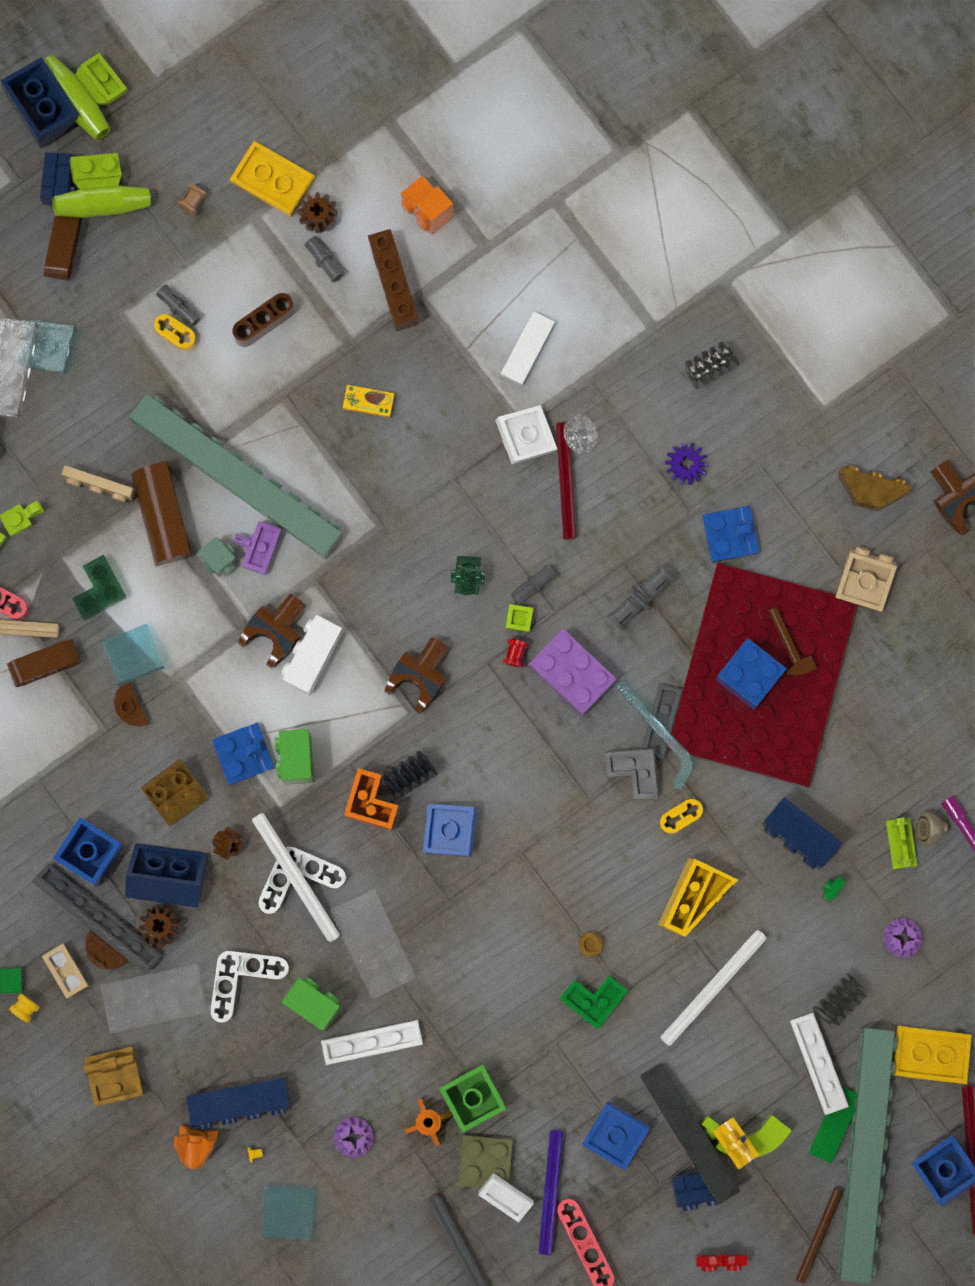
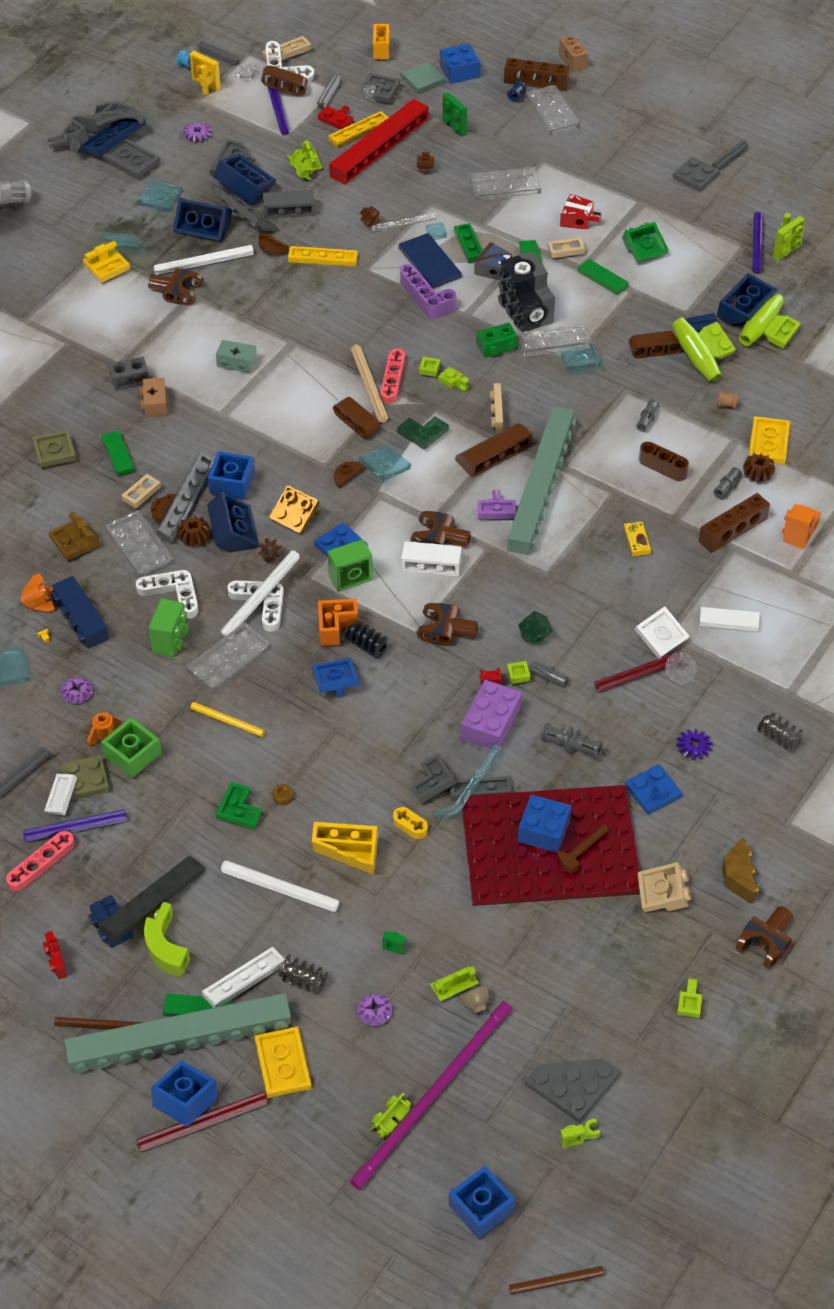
camera: 70 degrees right, 30 degrees down
yellow wheel [9,993,40,1023] -> none
yellow beam [154,314,196,351] -> none
sand green brick [198,537,237,577] -> none
white tile [321,1020,423,1065] -> none
blue hinge [582,1101,650,1170] -> none
yellow hips [712,1117,759,1169] -> none
dark blue slope [762,797,843,870] -> none
none -> yellow bar [190,702,265,737]

